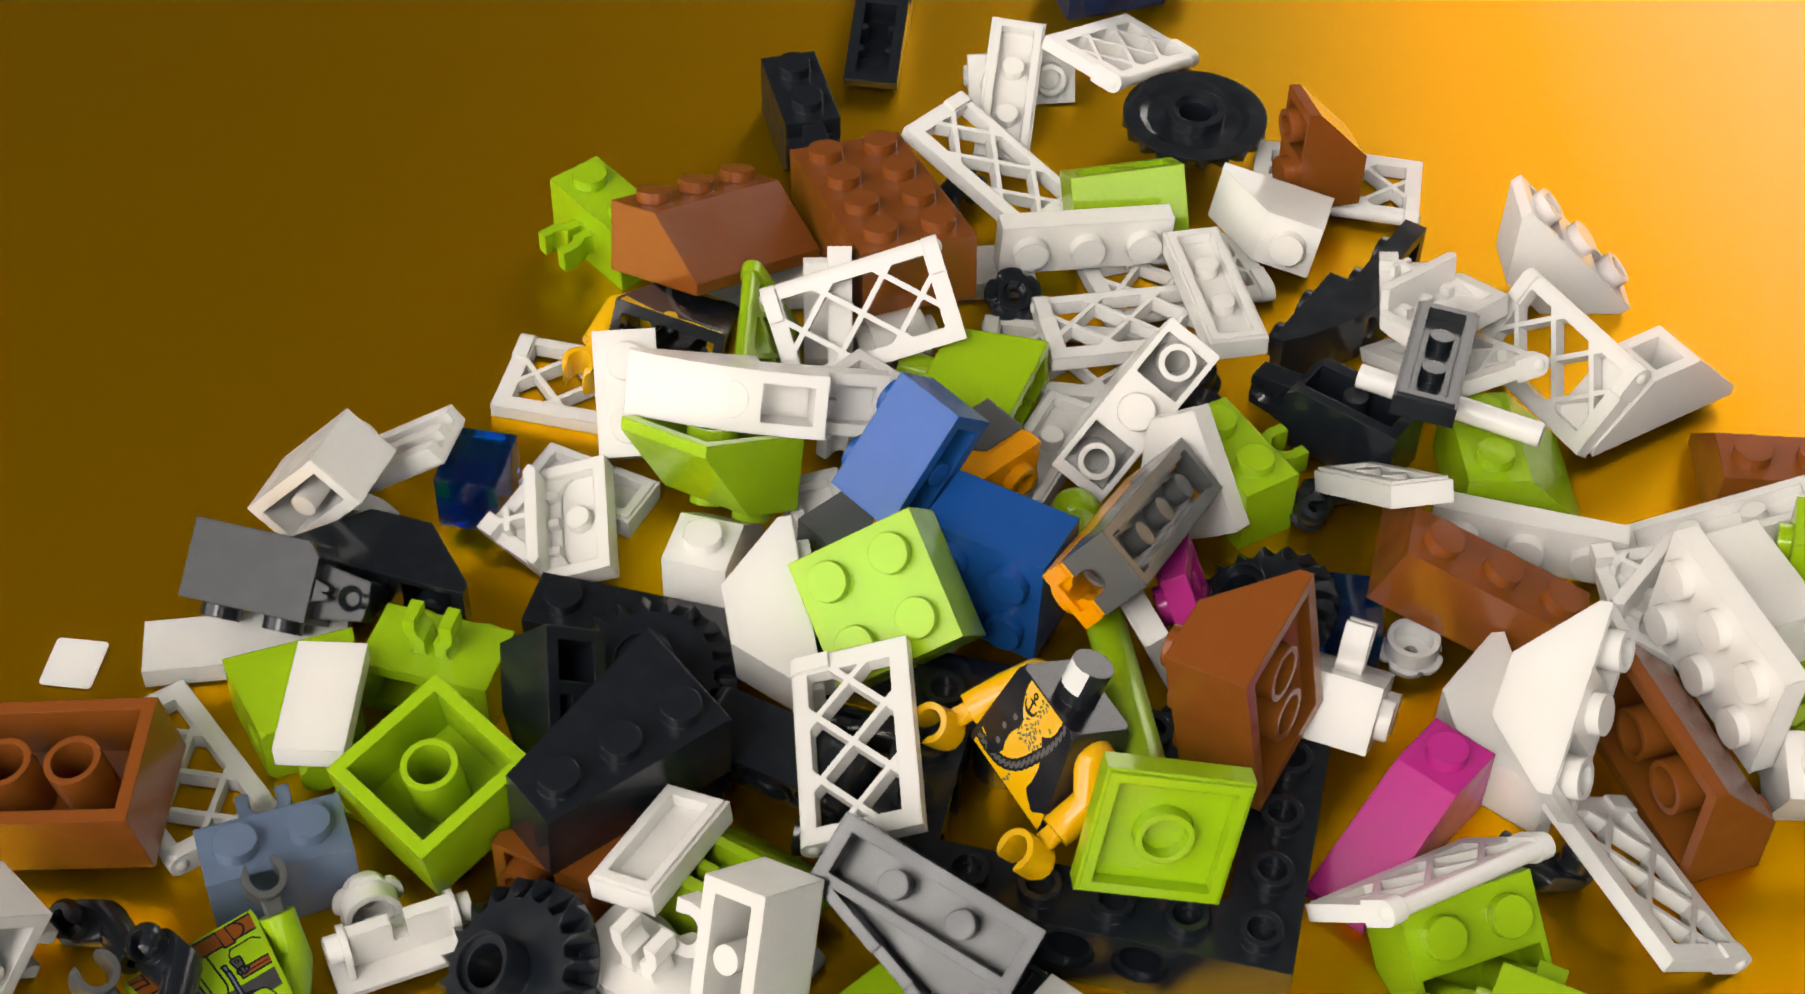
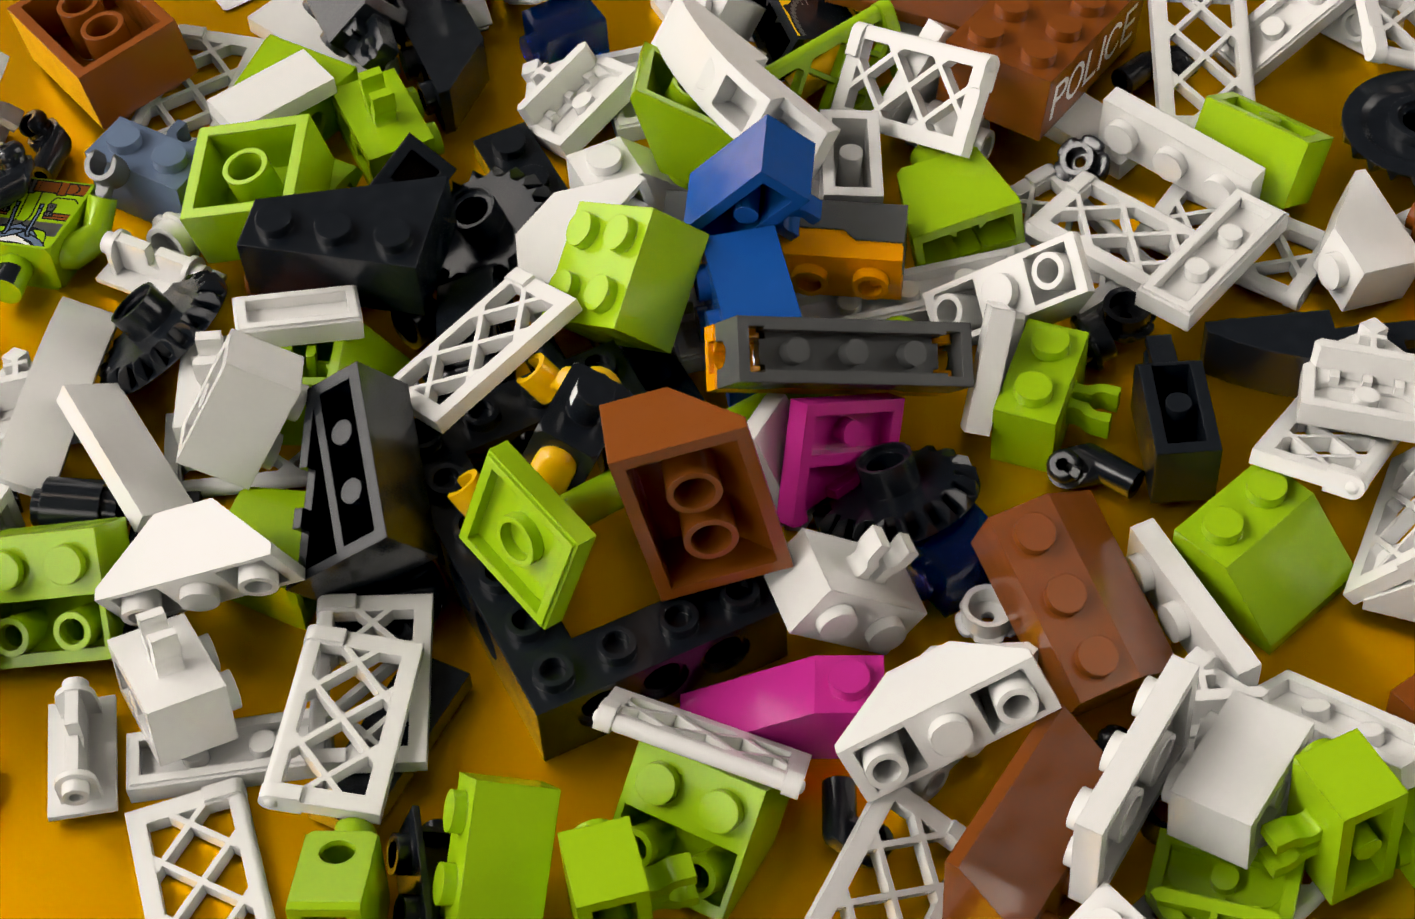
camera: 55 degrees right, 5 degrees up
white tile [1314,461,1454,509] -> none
white bar [1355,363,1546,448] -> none
tile [1388,301,1480,429] -> none

